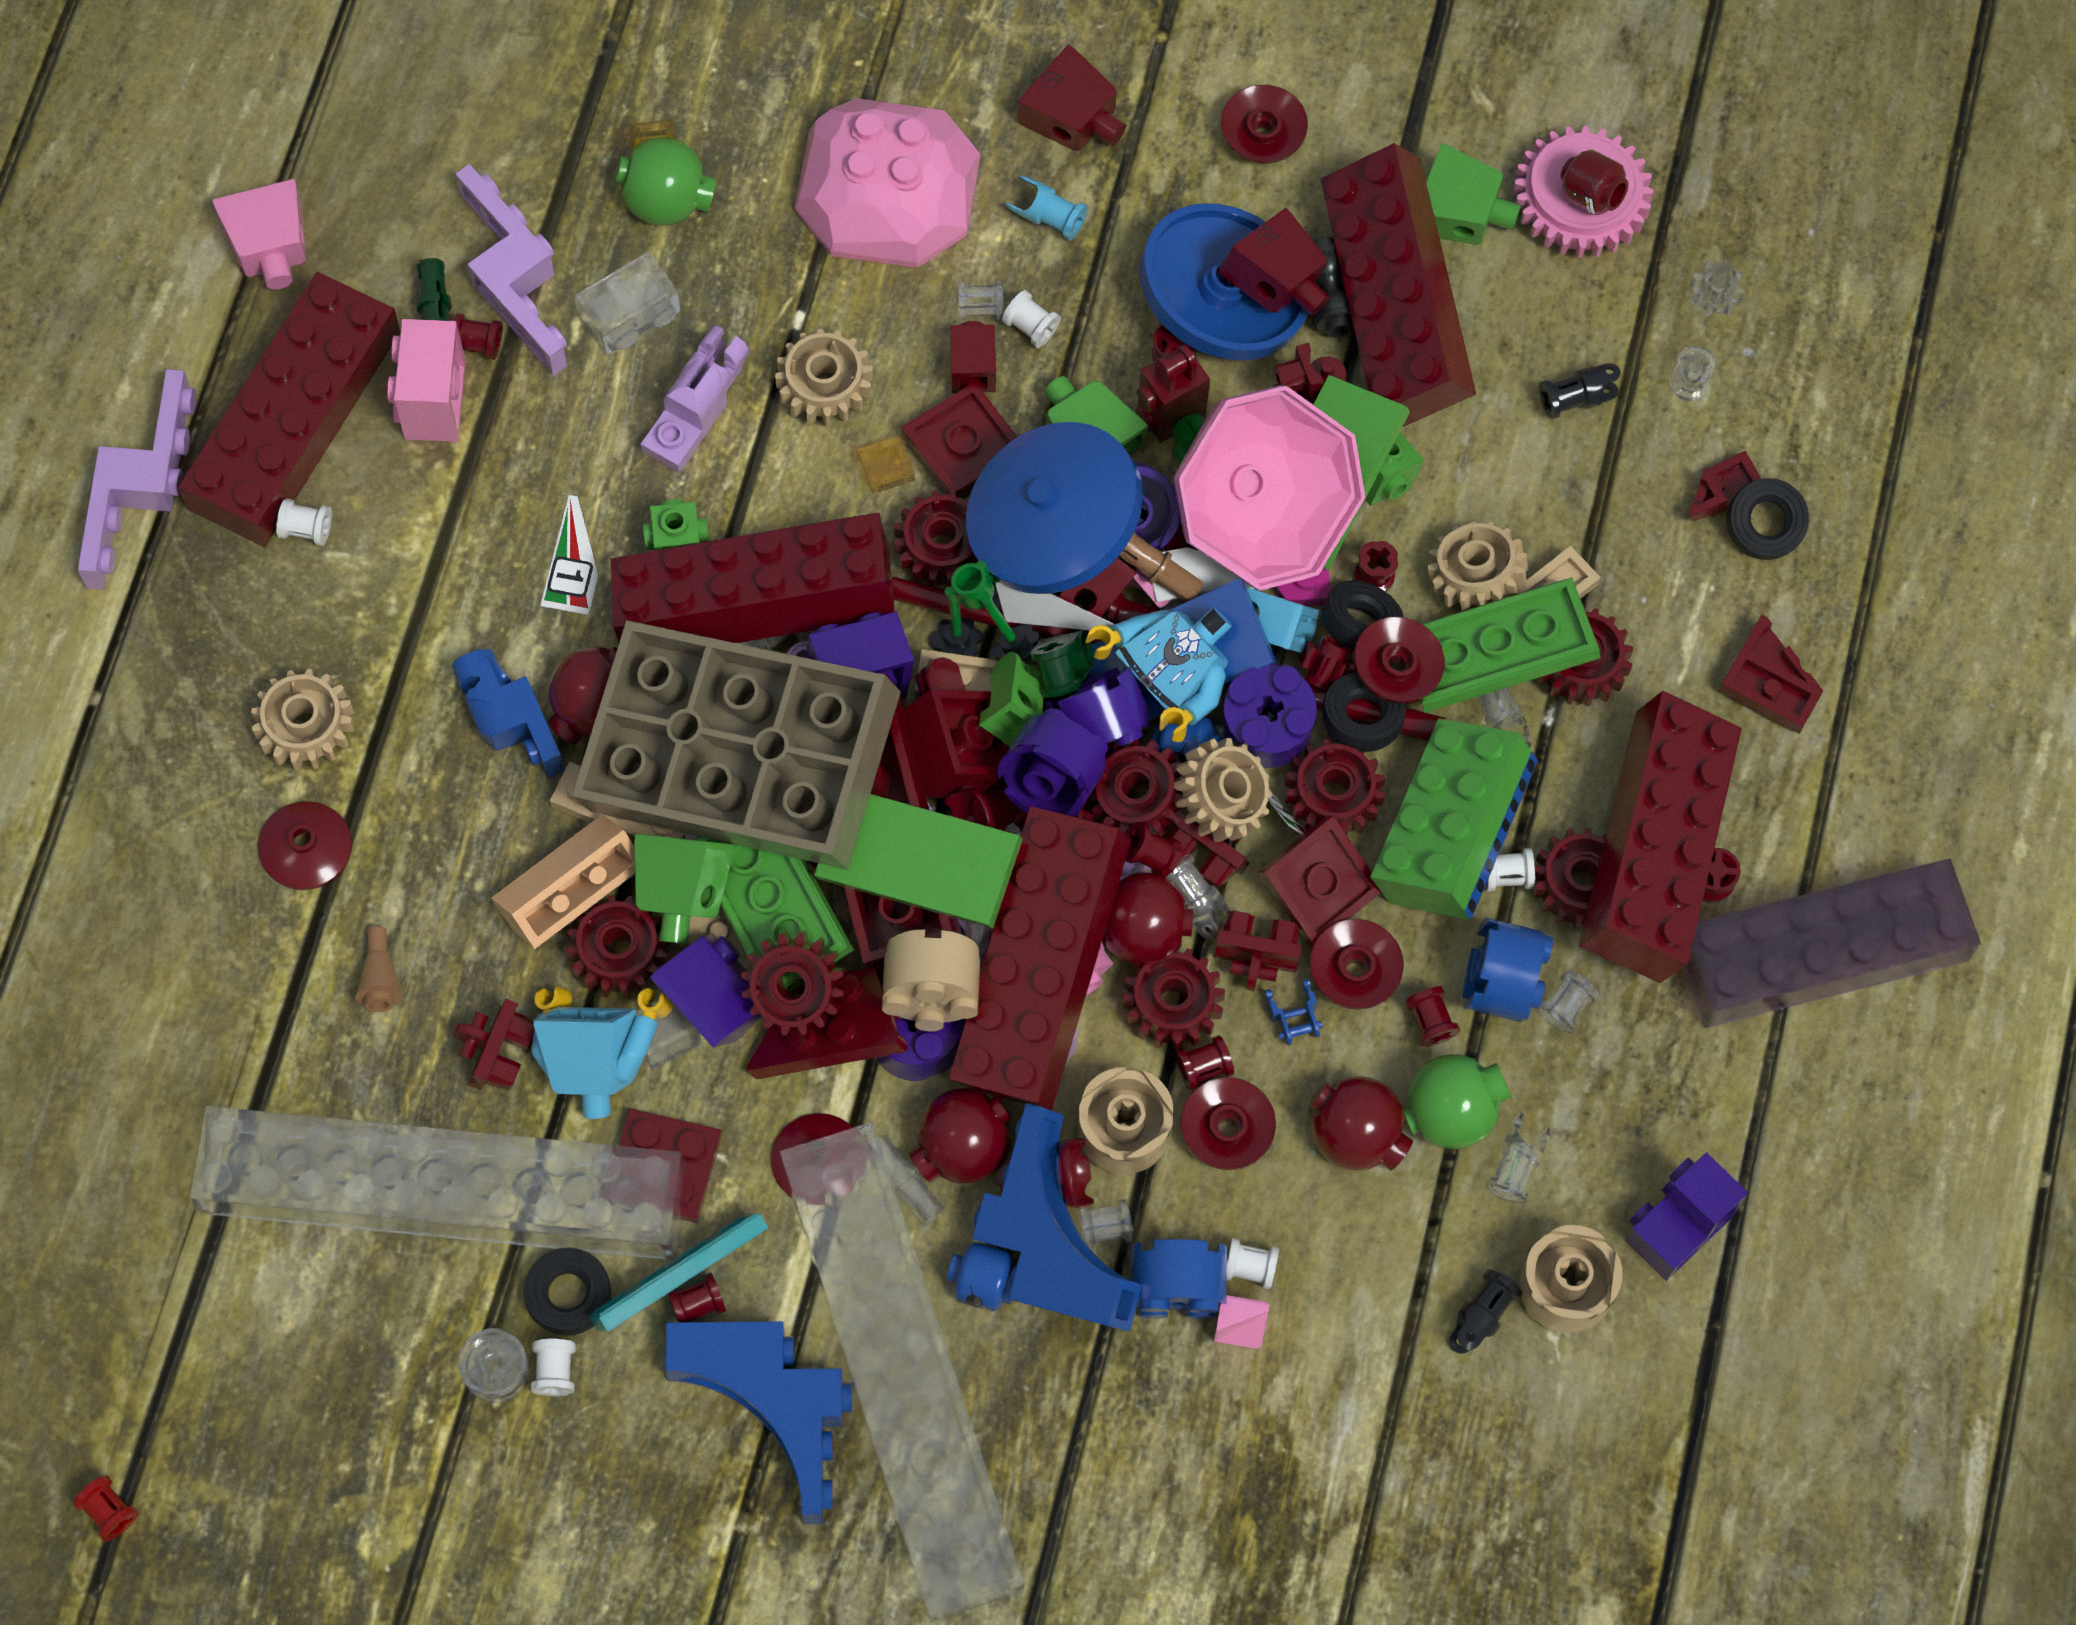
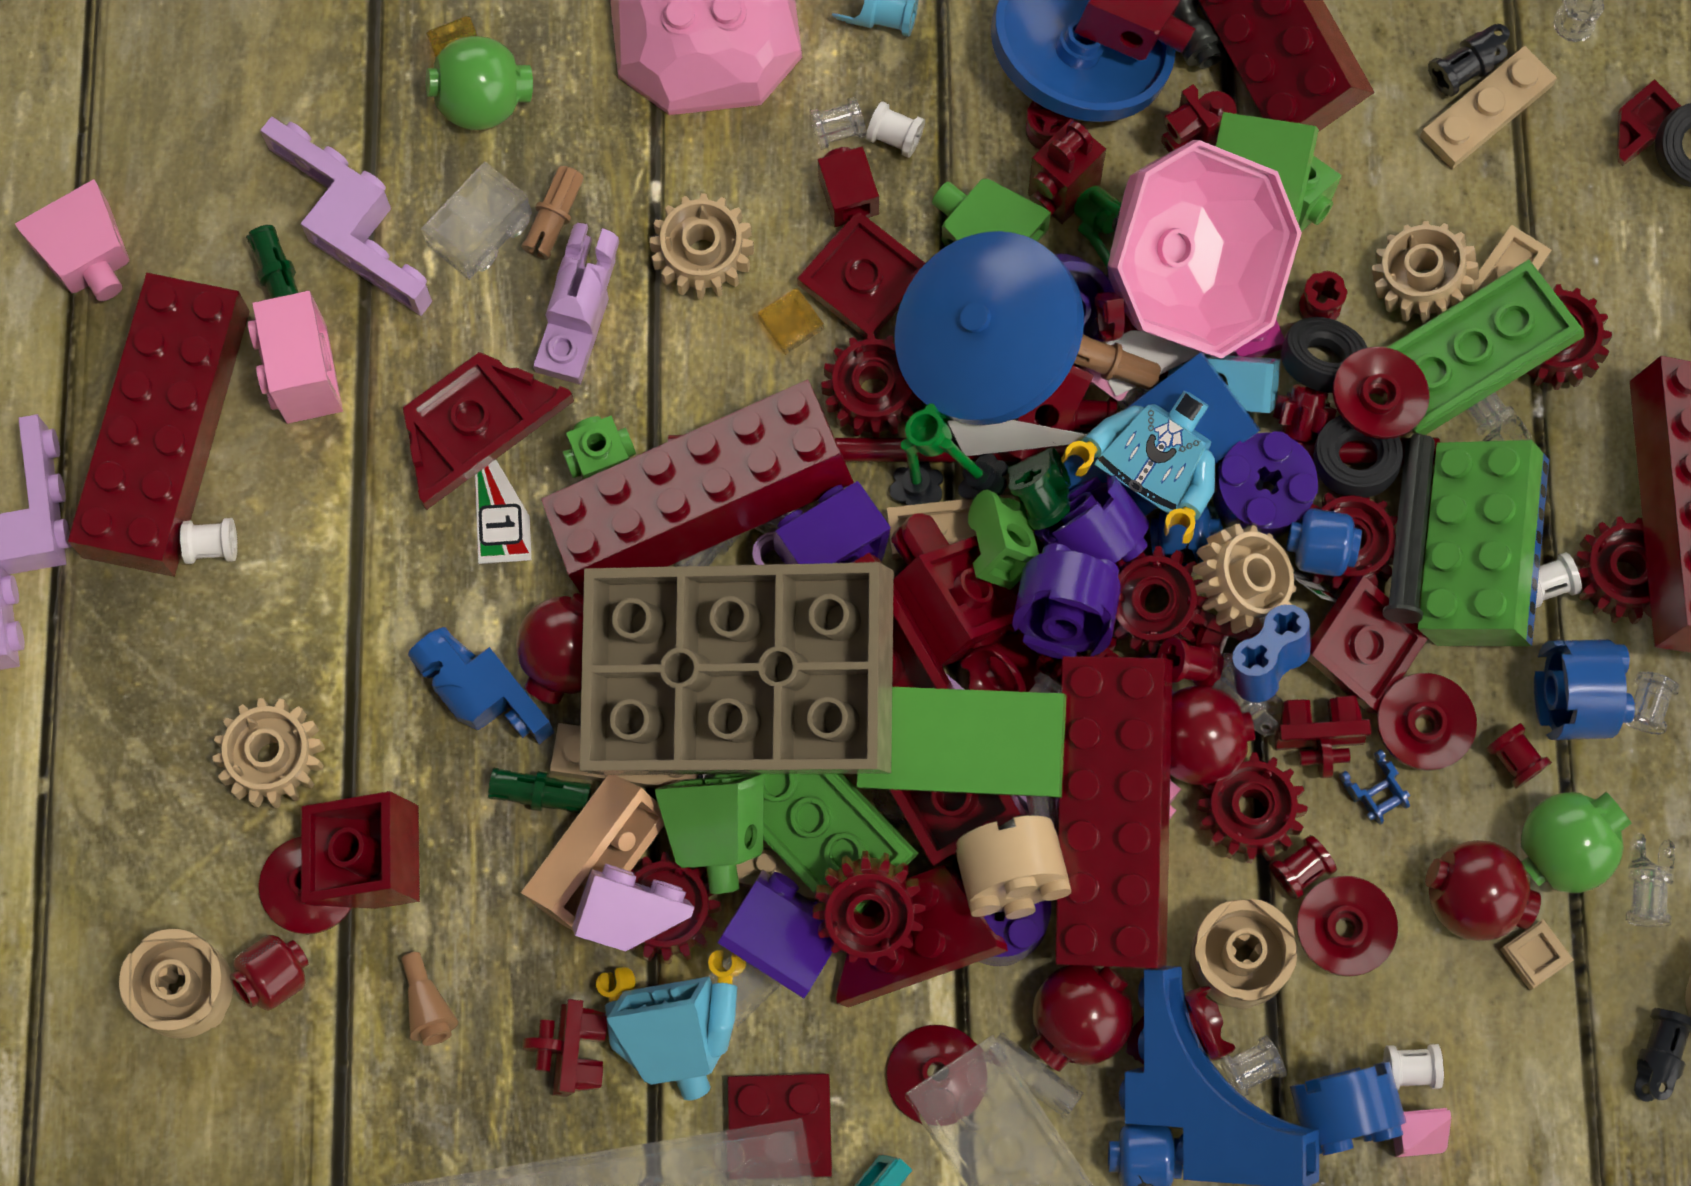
camera: 10 degrees left, 5 degrees up
dark red bush [453,313,503,360] -> none
none -> tan brick [119,929,233,1039]
none -> dark red head [230,935,309,1011]
none -> dark red slope [301,791,420,909]
none -> dark red wing [403,352,574,510]
none -> dark green pin [488,767,592,813]
none -> medium nougat axle [521,166,584,260]
none -> lavender slope [572,864,694,951]
none -> dark red tile [1095,292,1125,342]
none -> blue axle [1232,604,1311,703]
none -> blue head [1286,508,1362,577]
none -> pearl dark grey axle [1383,433,1435,624]
none -> tan plate [1420,46,1557,169]
none -> tan tile [1500,919,1574,991]

